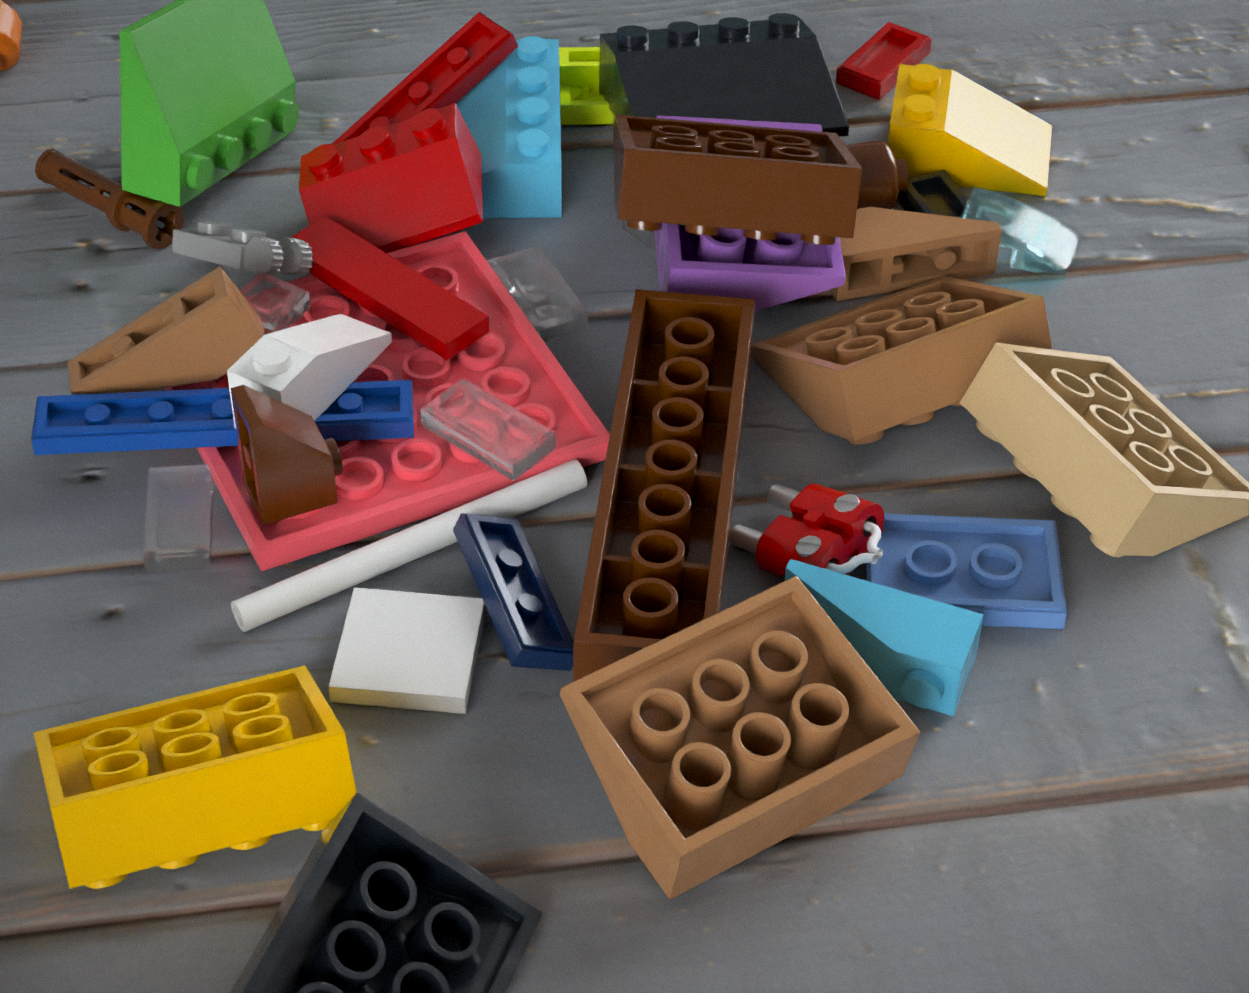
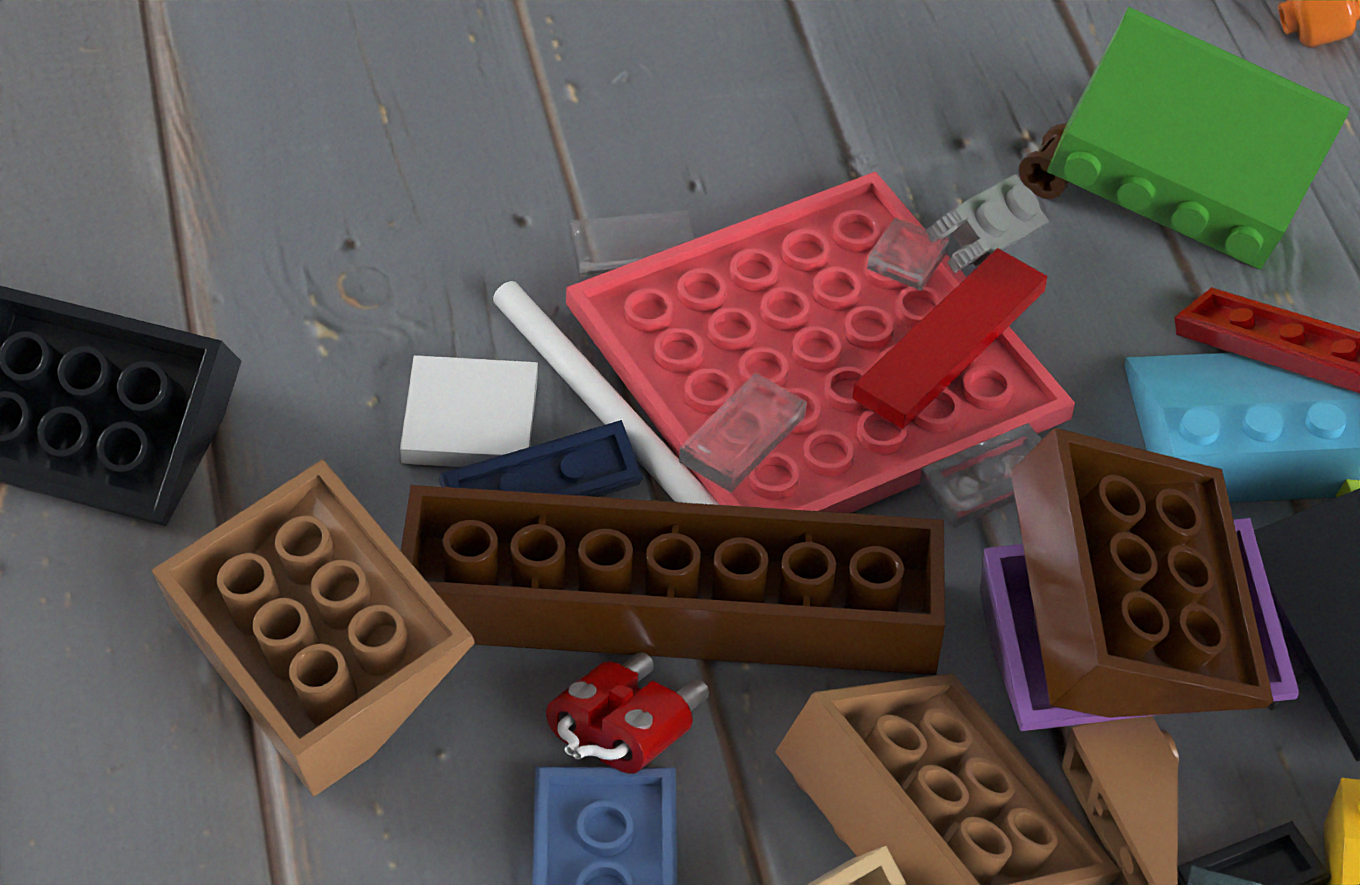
camera: 85 degrees right, 5 degrees up
blue tile [31,380,414,455] -> none
yellow slope [33,665,357,889] -> none
medium nougat slope [67,266,265,395] -> none
white slope [227,314,392,428] -> none
reddish brown slope [231,385,343,525] -> none
red slope [299,103,483,253] -> none
medium azure slope [785,559,984,716] -> none
reddish brown head [845,141,908,209] -> none

